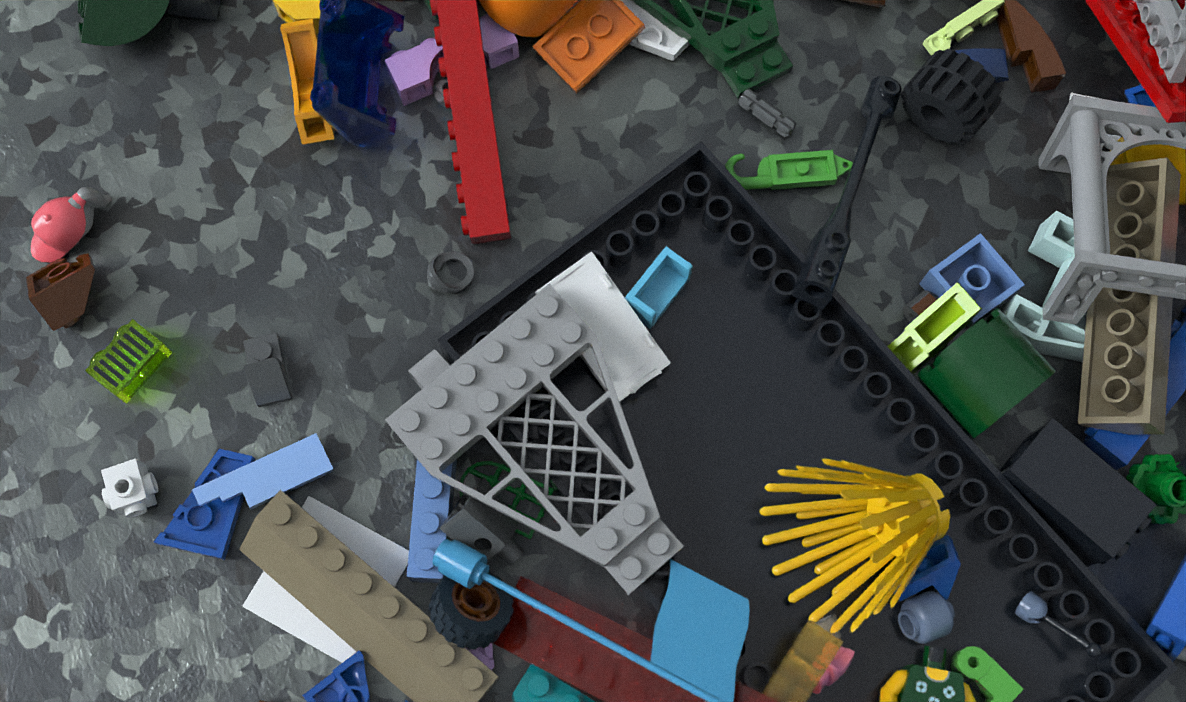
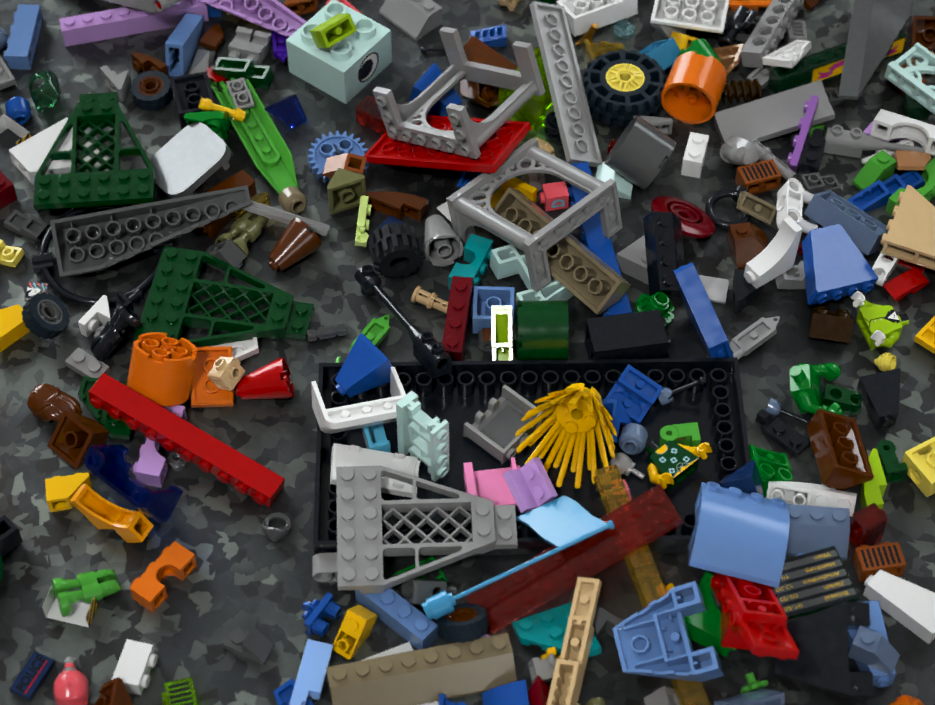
camera: 50 degrees left, 20 degrees down
none -> dark blue tile [9,651,55,701]
none -> white sticker [42,586,98,628]
none -> bright green piece [52,569,121,617]
none -> white brick [112,639,158,696]
none -> orange arch [130,541,197,613]
none -> tan brick [207,356,245,391]
none -> red cone [234,357,294,400]
none -> blue hips [302,592,342,637]
none -> white windscreen [311,367,406,434]
none -> yellow slope [332,604,378,660]
none -> blue slope [335,333,393,397]
none -> light aqua fence [396,391,449,482]
none -> tan pin [411,285,472,318]
none -> light grey cone [424,215,464,267]
none -> dark red brick [442,276,474,361]
none -> teal arch [448,234,493,289]
none -> window [463,384,544,465]
none -> bright pink panel [463,457,521,511]
none -> lavender bracket [503,457,558,513]
none -> blue slope [605,364,663,424]
none -> light grey piece [609,452,645,480]

